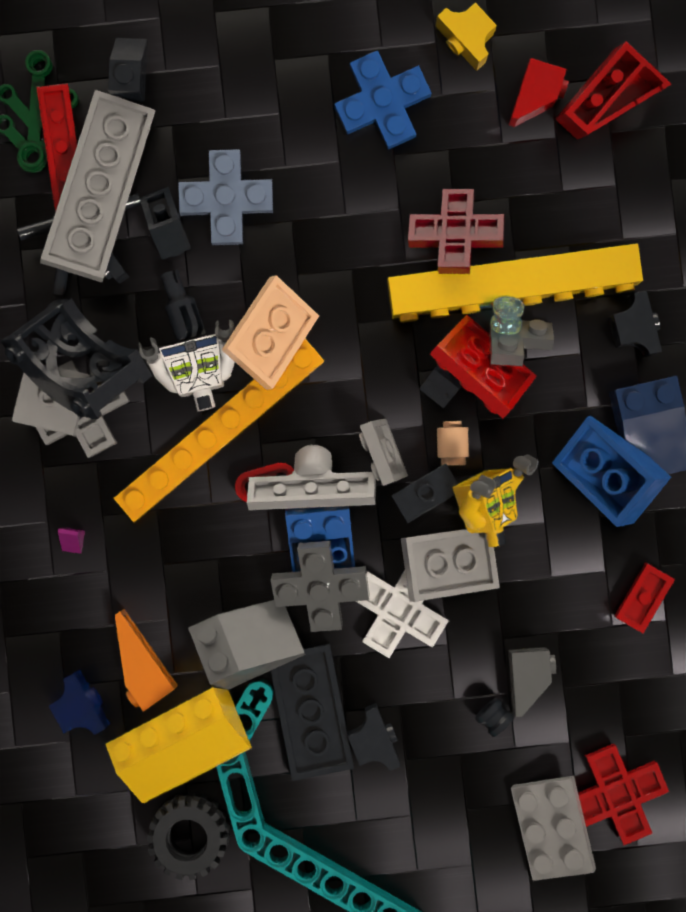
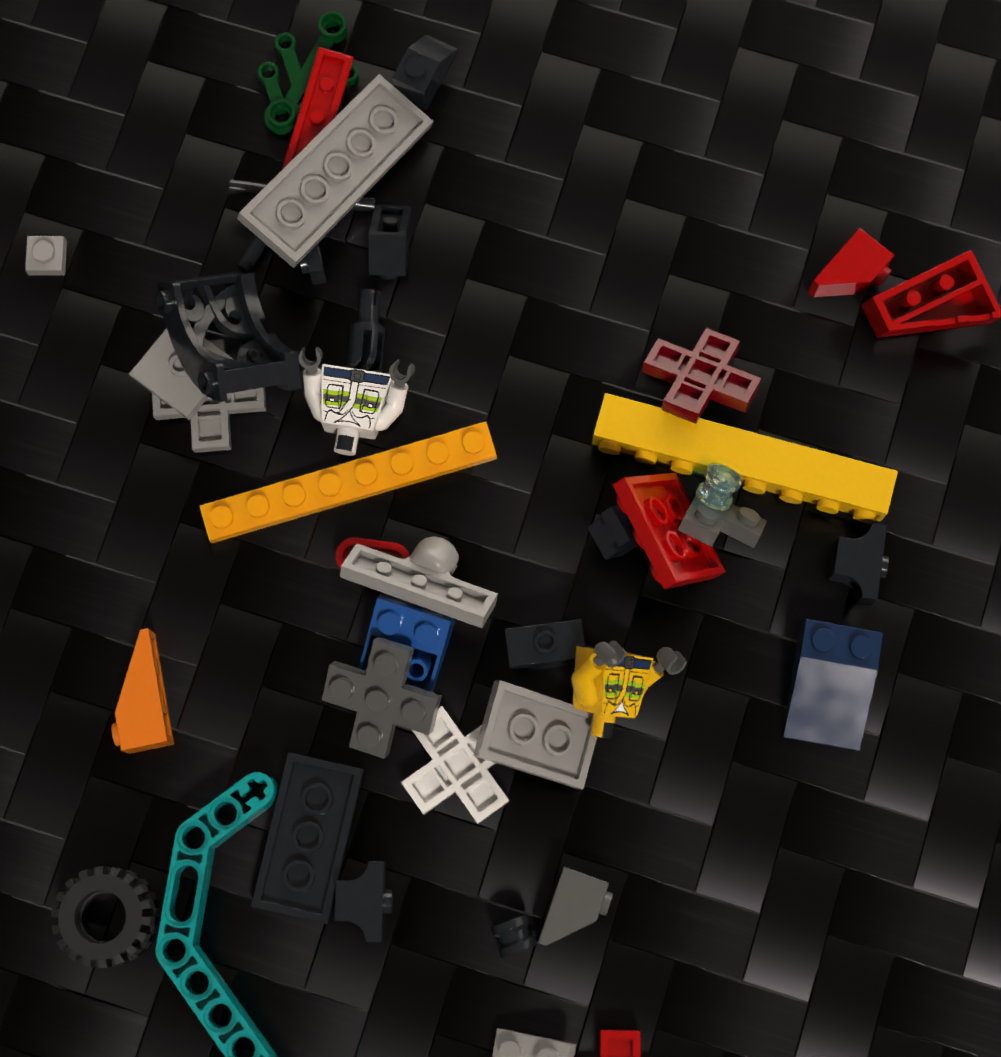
camera: 25 degrees right, 10 degrees down
clear blue brick [49,670,110,735] -> none
magenta piece [58,528,85,554] -> none
yellow slope [106,687,252,803] -> none
sand blue plate [179,150,273,245] -> none
dark grey slope [188,600,306,690] -> none
light nougat plate [222,275,319,390] -> none
blue plate [334,50,432,150] -> none
light grey plate [359,418,408,486] -> none
yellow brick [435,3,497,71] -> none
light nougat brick [437,421,469,466] -> none
blue slope [552,416,671,527] -> none
red plate [614,563,675,633] -> none

